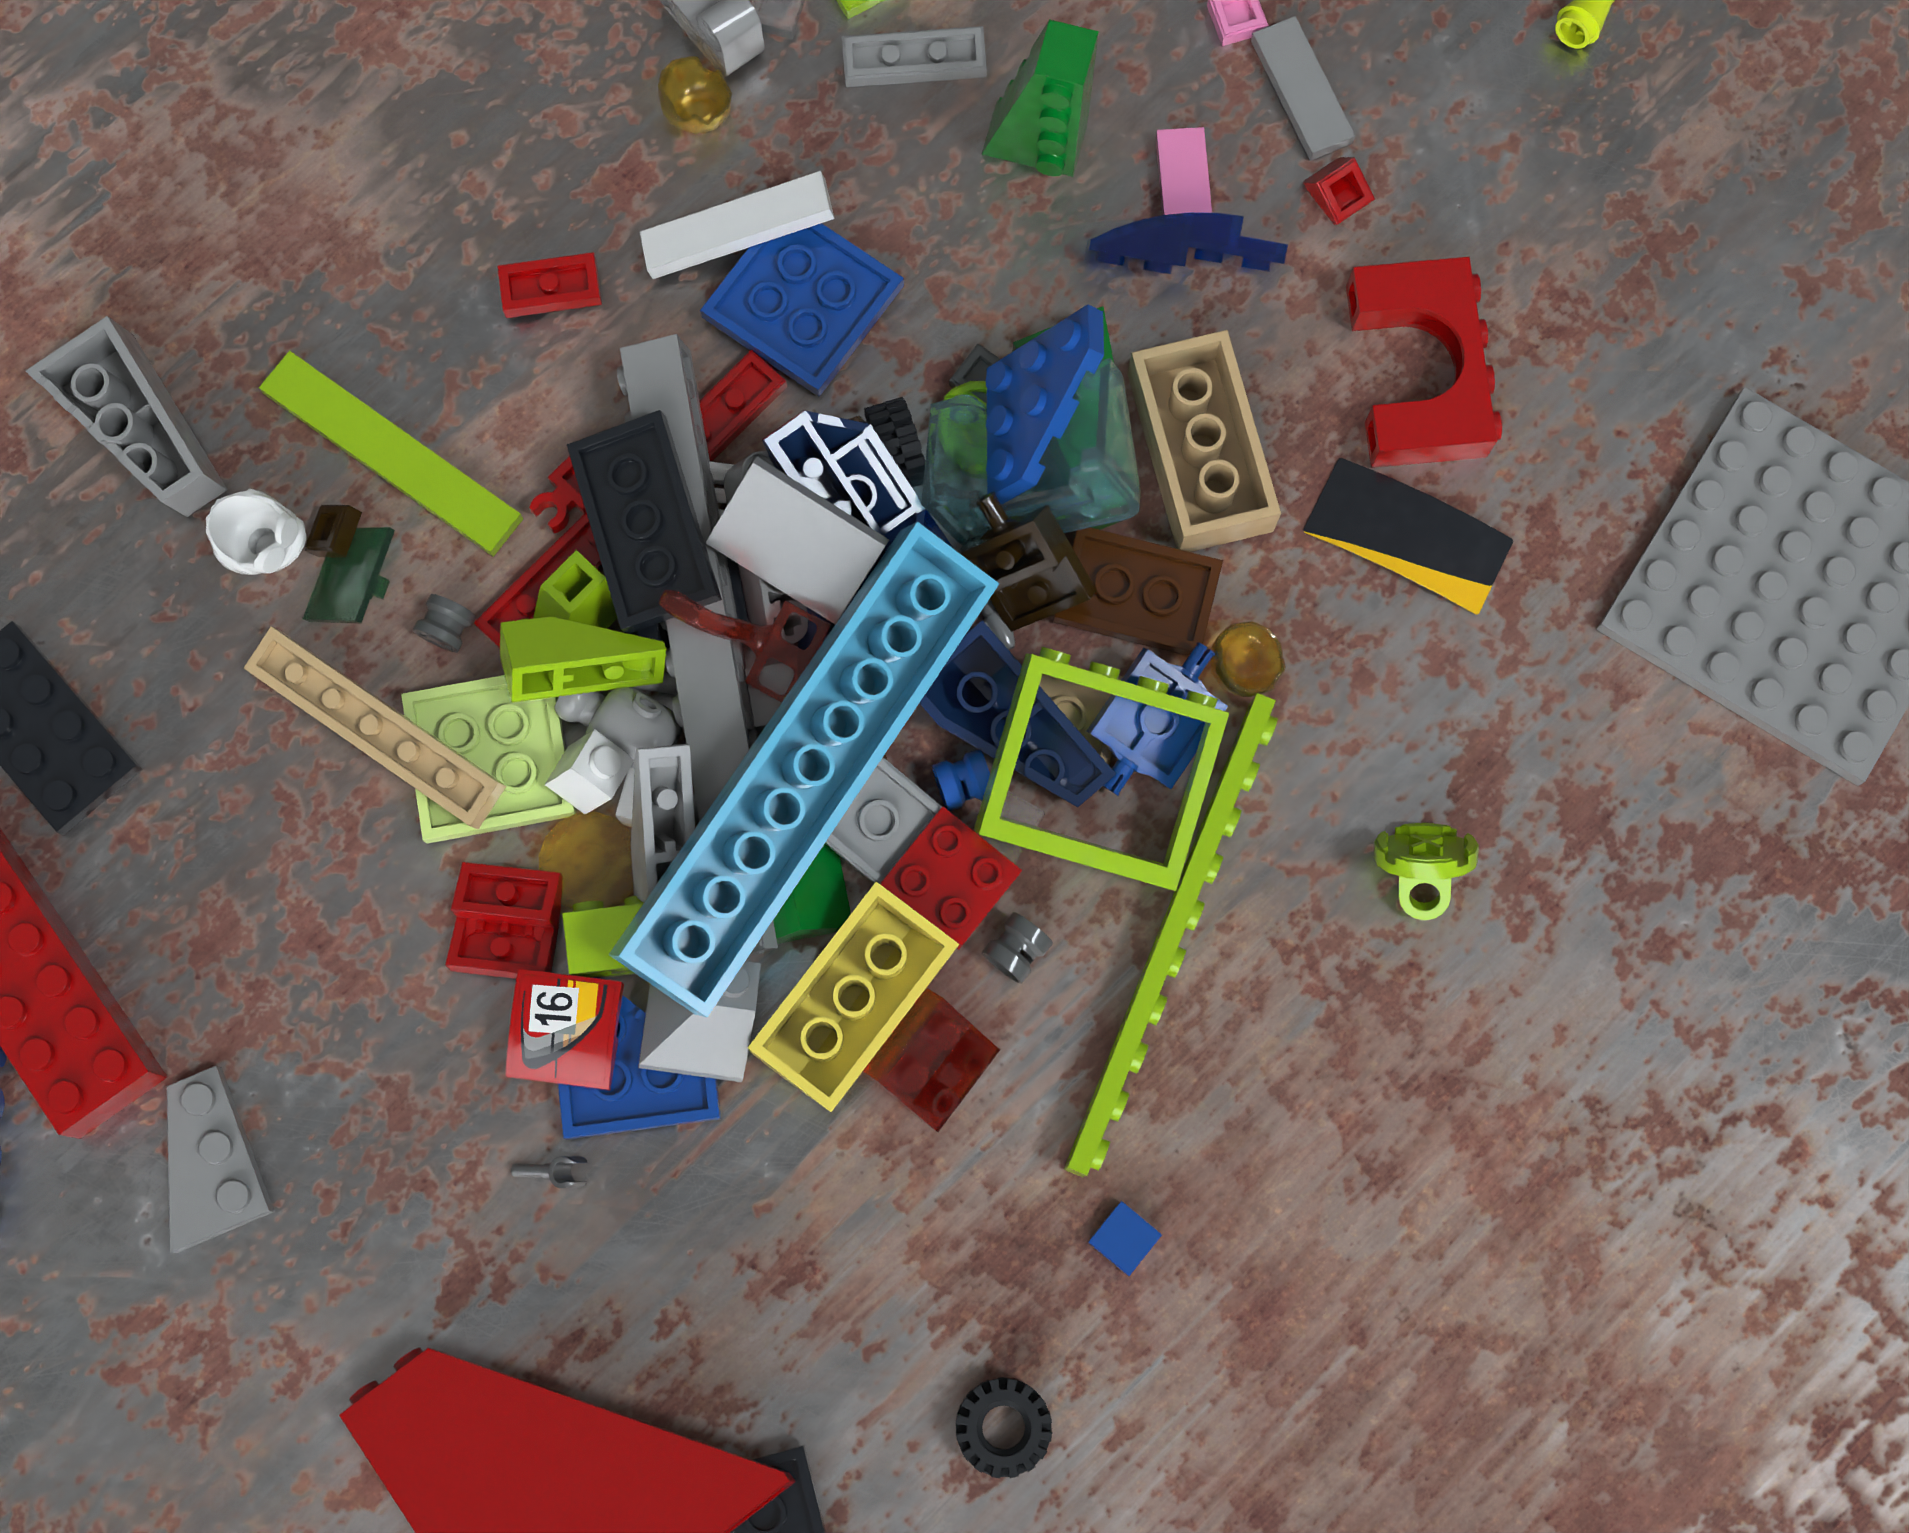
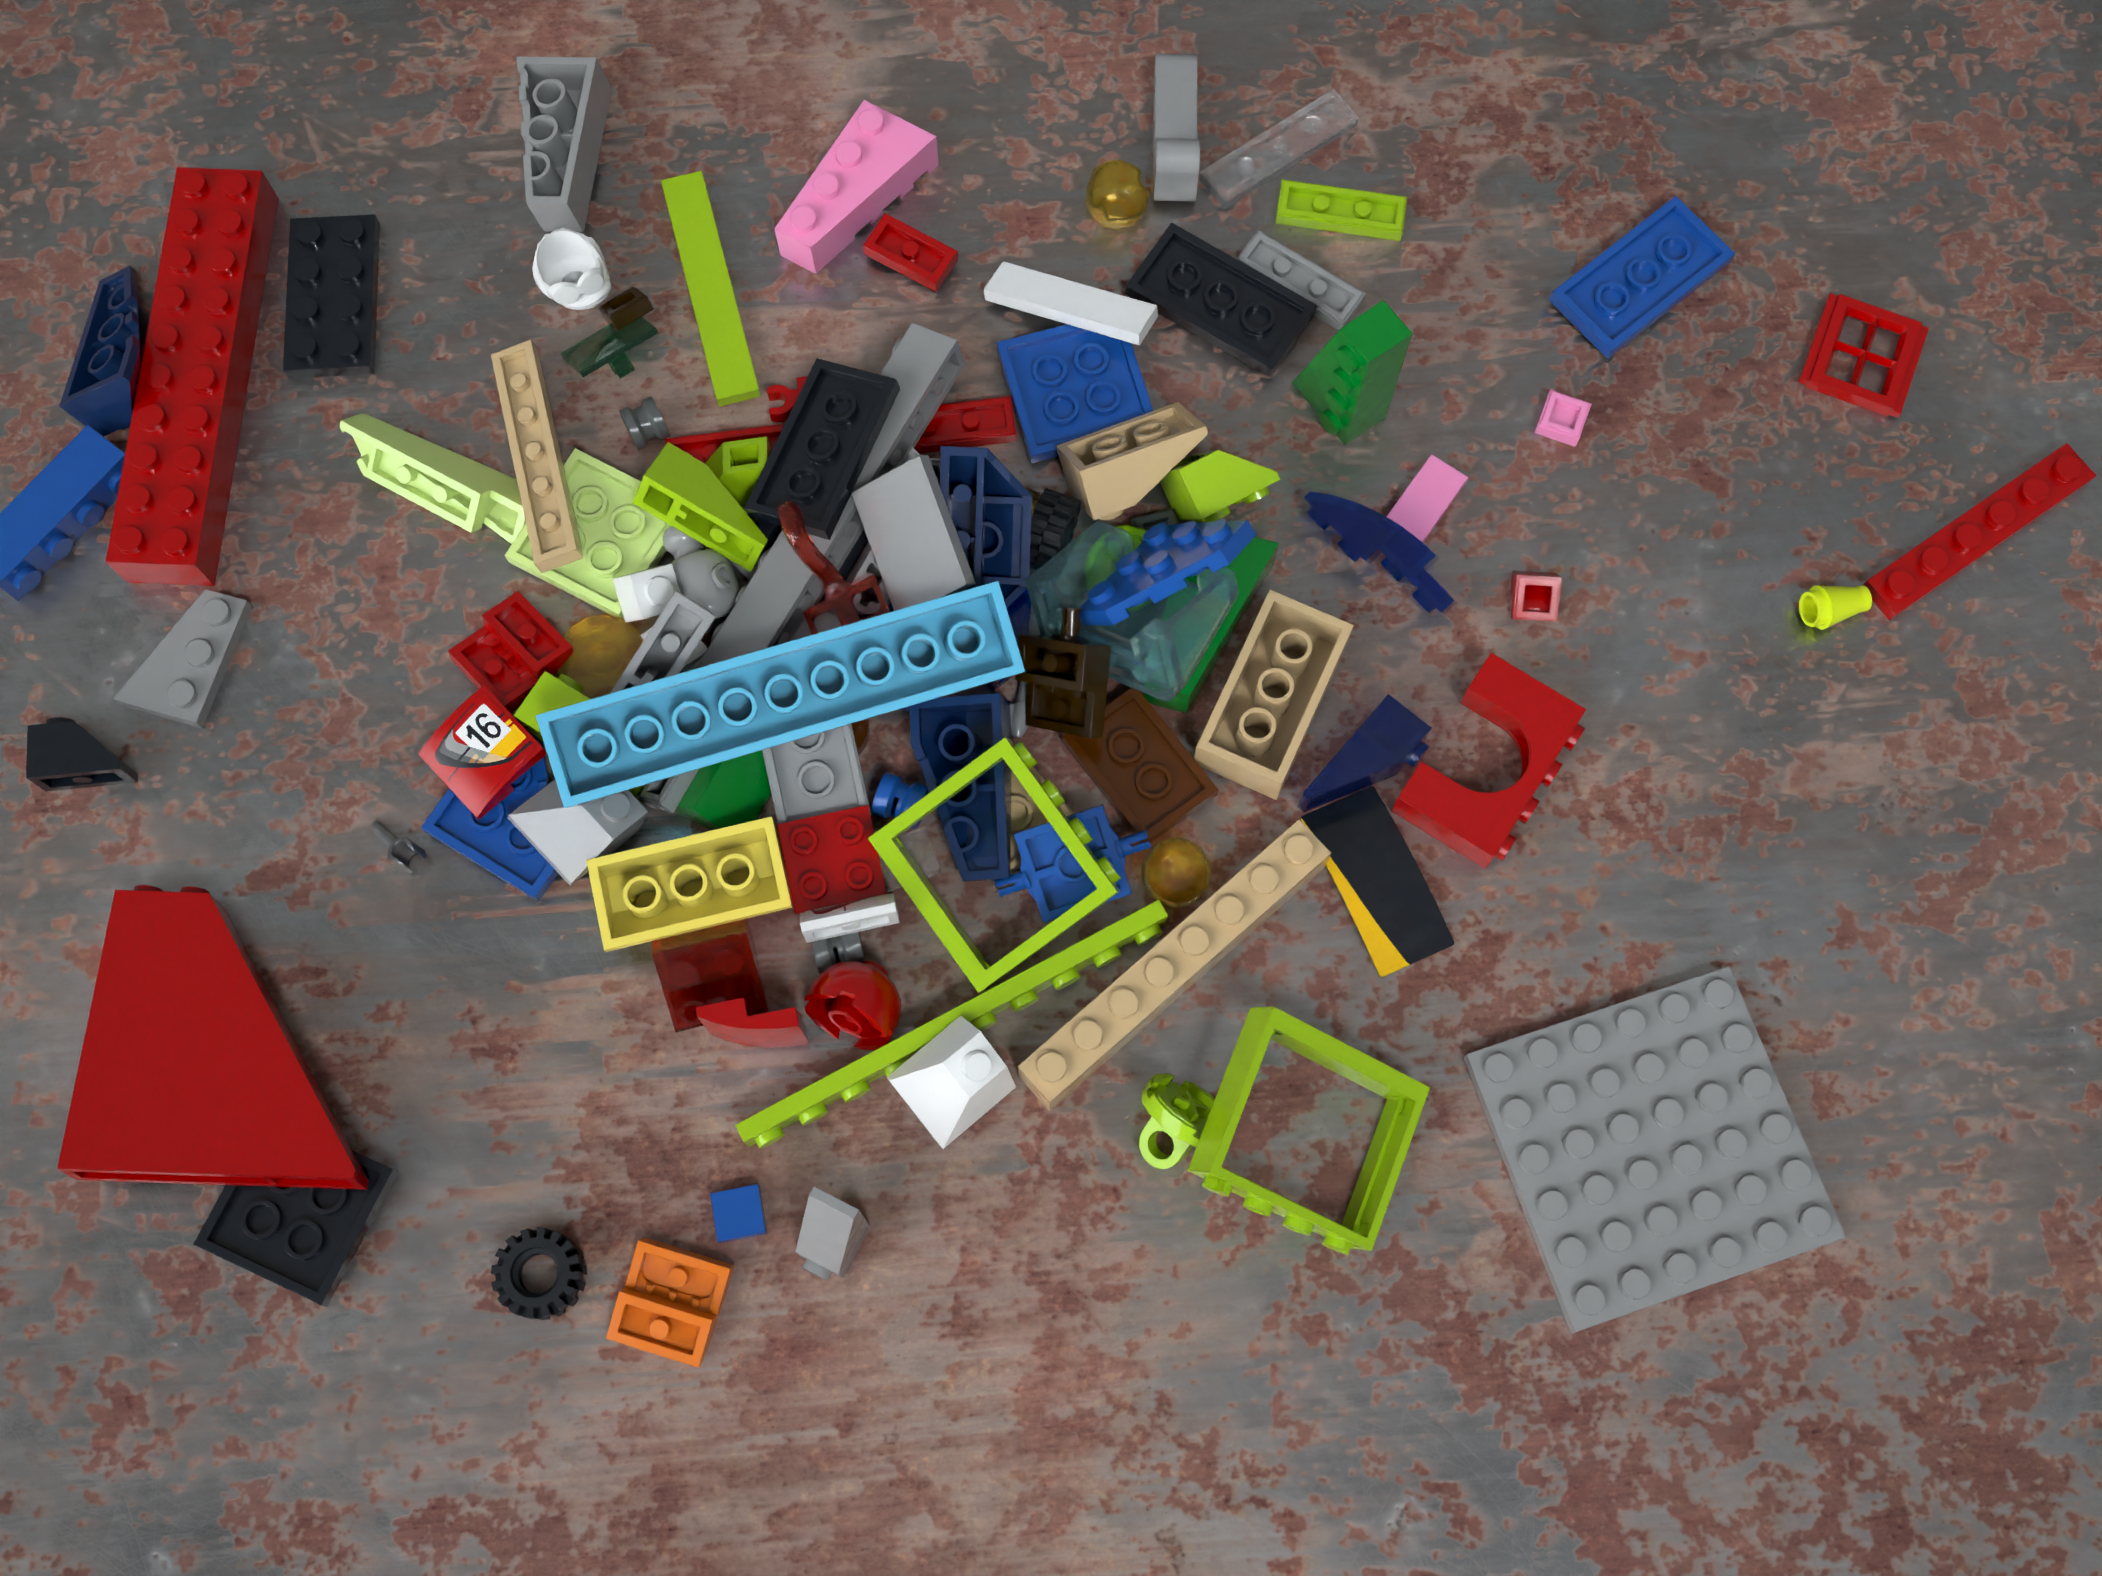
camera: 40 degrees right, 5 degrees down
light grey tile [1251,16,1356,161] -> none
none -> black slope [26,717,138,792]
none -> yellowish green wedge [339,414,526,544]
none -> orange slope [606,1237,735,1368]
none -> red slope [696,998,809,1048]
none -> bright pink wedge [774,100,939,274]
none -> light grey slope [795,1187,871,1281]
none -> white slope [800,893,900,943]
none -> red cylinder [804,961,901,1051]
none -> white slope [887,1016,1016,1149]
none -> tan brick [1018,820,1331,1111]
none -> tan slope [1056,402,1208,521]
none -> black plate [1125,222,1317,378]
none -> lime slope [1160,450,1280,523]
none -> lime window [1187,1006,1430,1255]
none -> clear blue slope [1297,694,1432,813]

